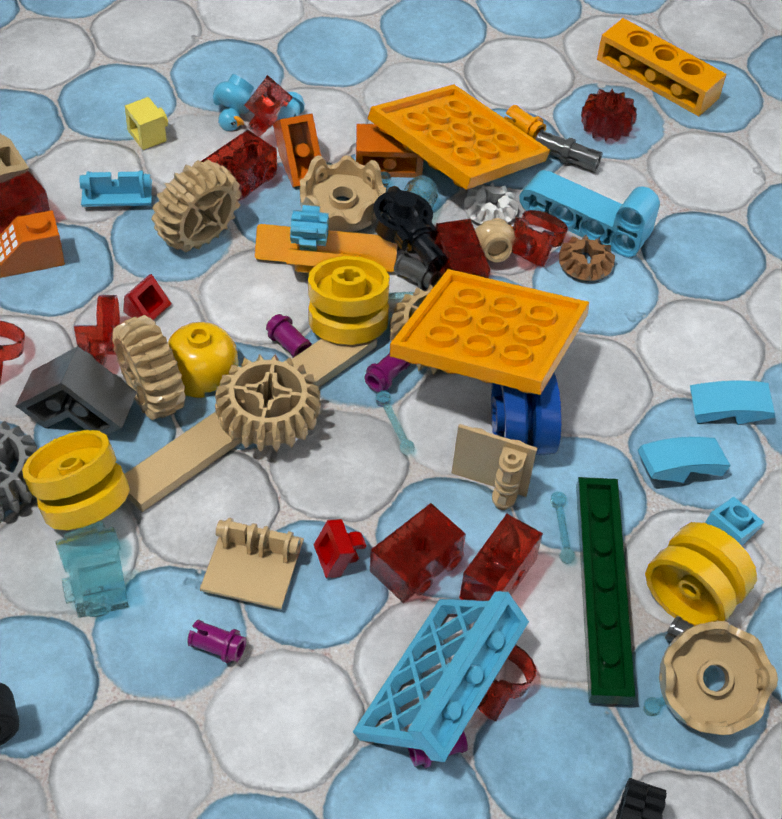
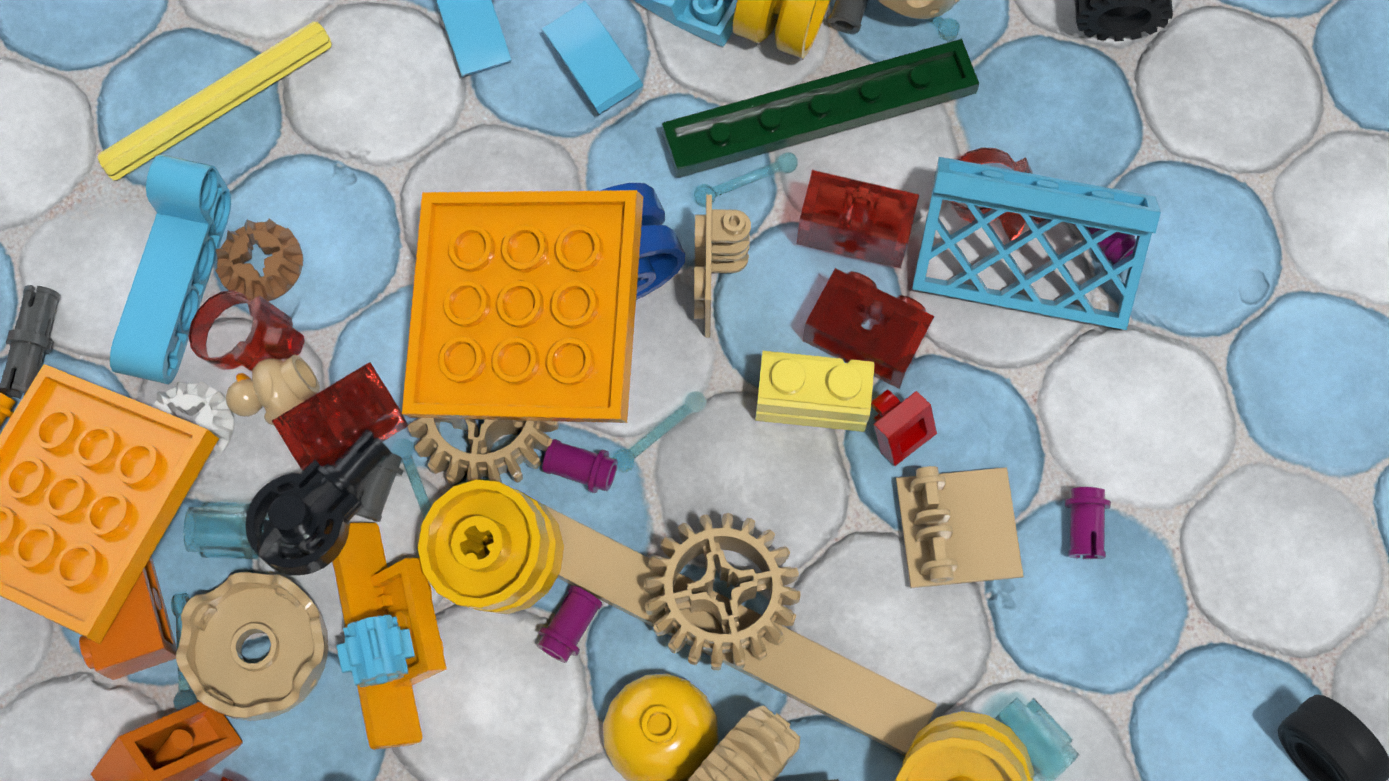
camera: 105 degrees left, 20 degrees up
clear light blue brick [62,550,129,618] -> none
none -> light yellow axle [97,21,332,180]
none -> light yellow brick [755,351,874,432]

